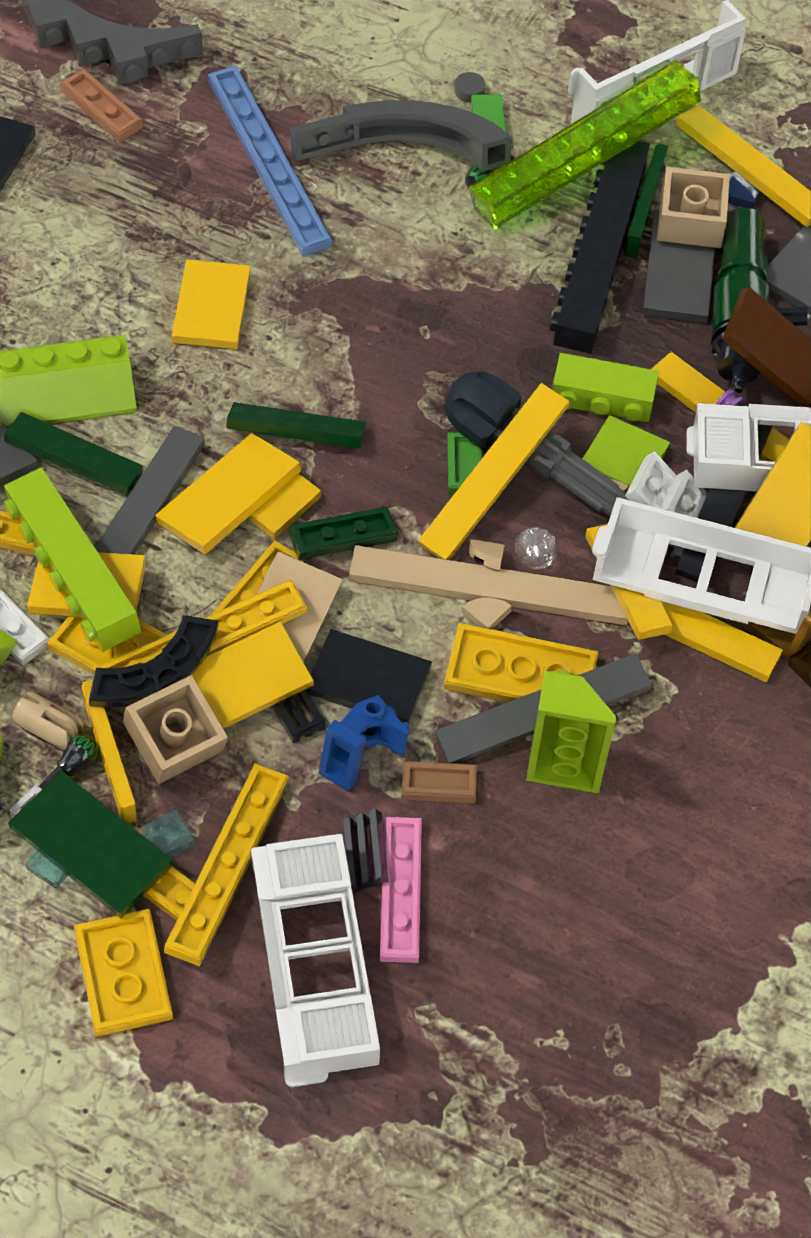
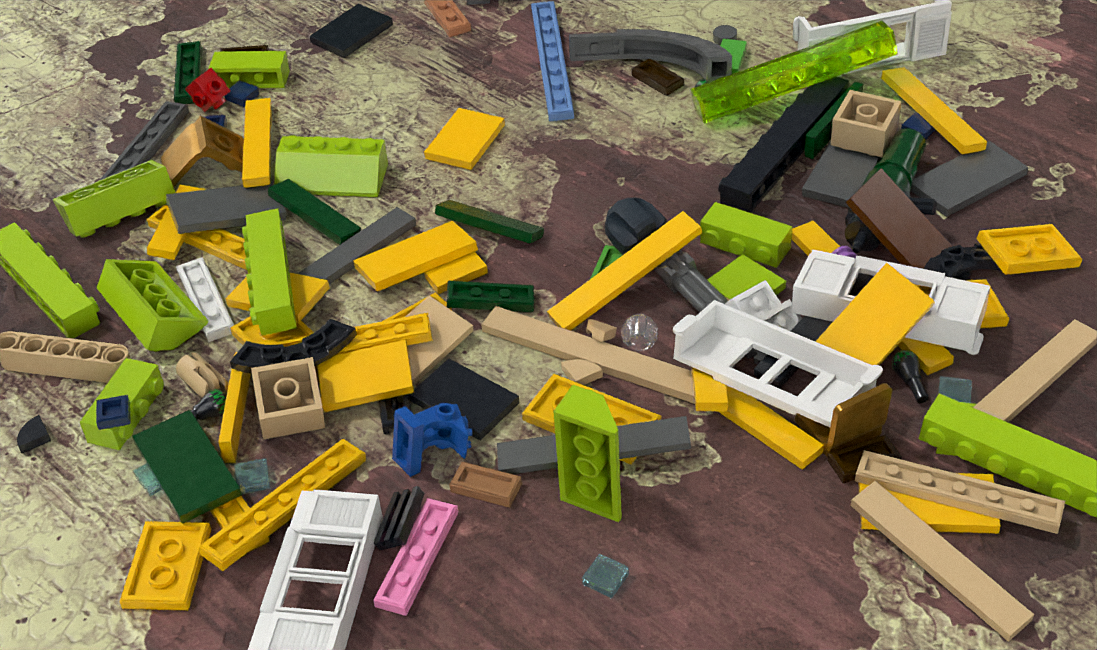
camera: 25 degrees right, 15 degrees down
none -> clear light blue tile [582,554,629,598]
none -> dark brown tile [631,59,684,96]

